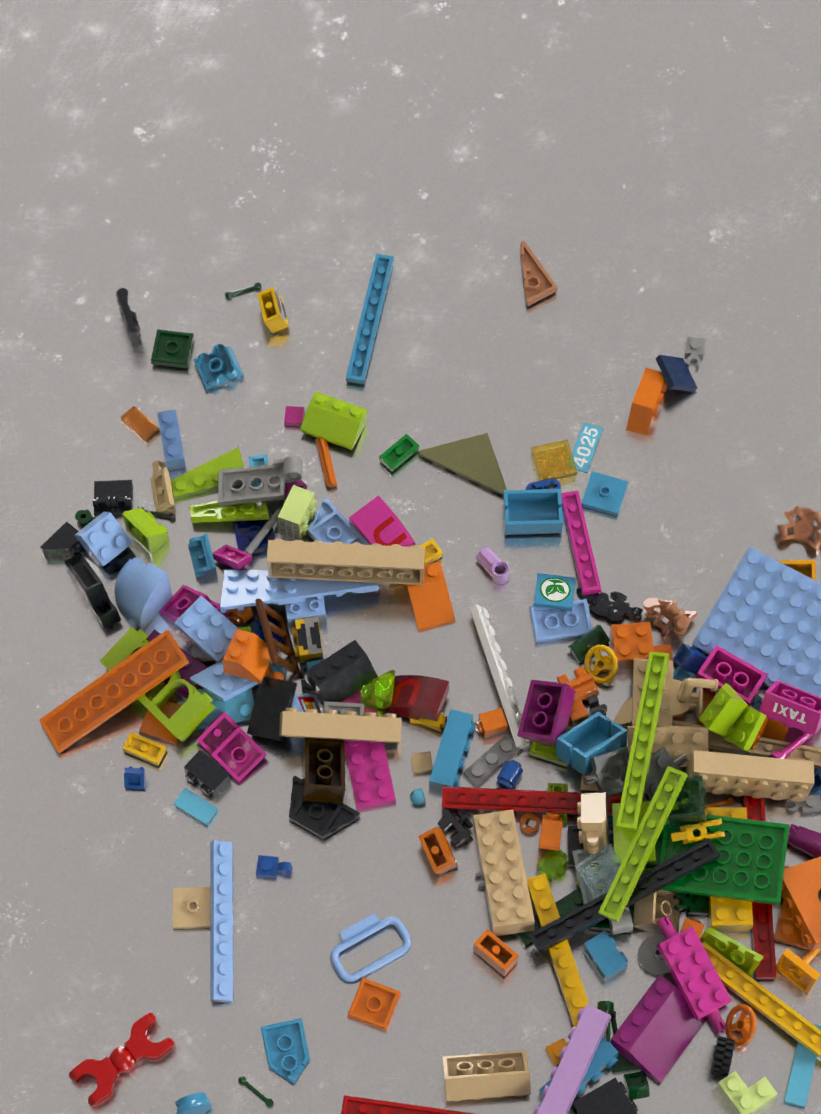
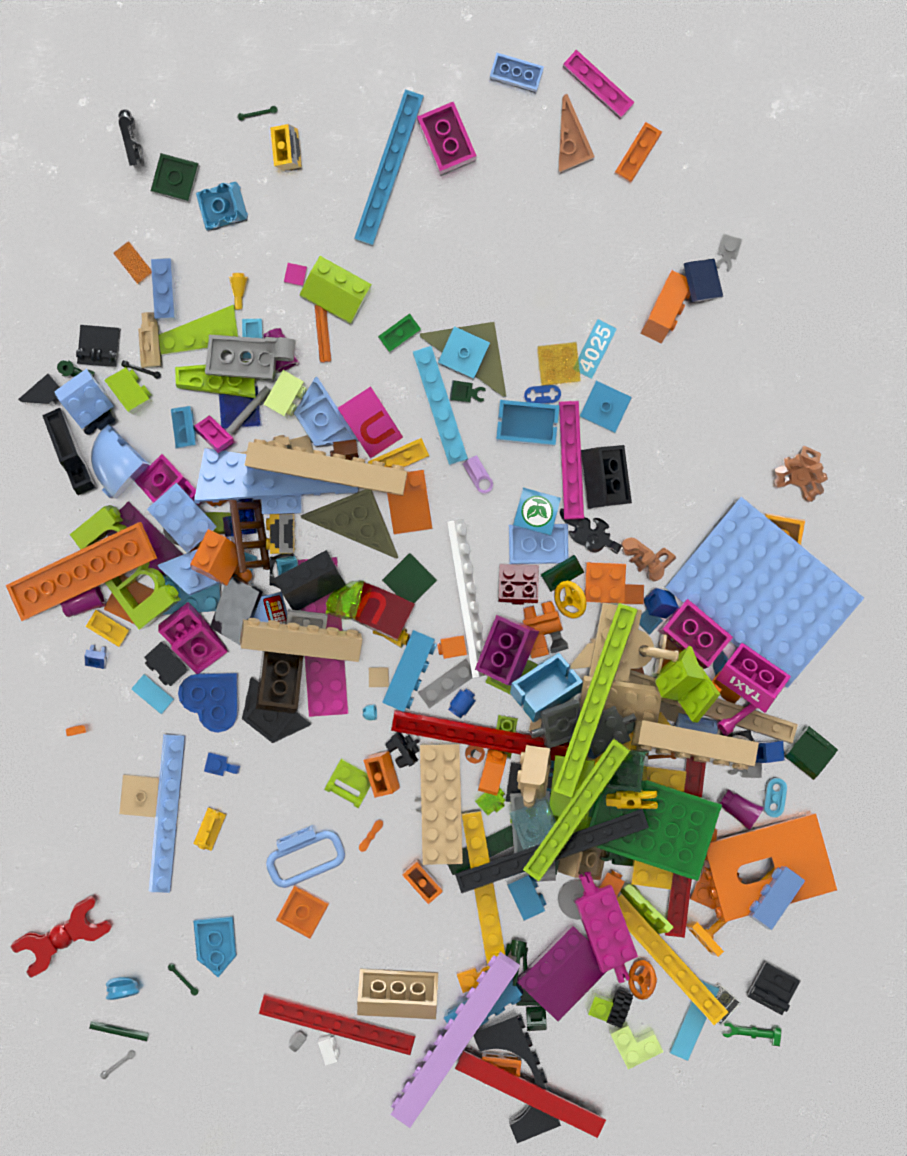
camera: 10 degrees right, 25 degrees up
none -> magenta plant [60,586,106,618]
none -> orange tile [65,724,89,736]
none -> blue plate [178,673,238,733]
none -> yellow hinge [193,807,226,851]
none -> yellow cone [229,273,248,309]
none -> olive tile [300,489,399,559]
none -> lime plate [324,759,371,808]
none -> orange piece [359,820,383,852]
none -> dark green tile [382,553,437,603]
none -> medium azure brick [413,346,468,466]
none -> dark pink brick [417,101,477,175]
none -> medium azure plate [438,326,490,379]
none -> dark green plate [450,380,486,403]
none -> light blue piece [490,53,544,92]
none -> plate [498,564,539,605]
none -> dark pink plate [563,49,635,118]
none -> black slope [581,445,632,509]
none -> lime brick [587,993,613,1022]
none -> orange tile [615,122,662,183]

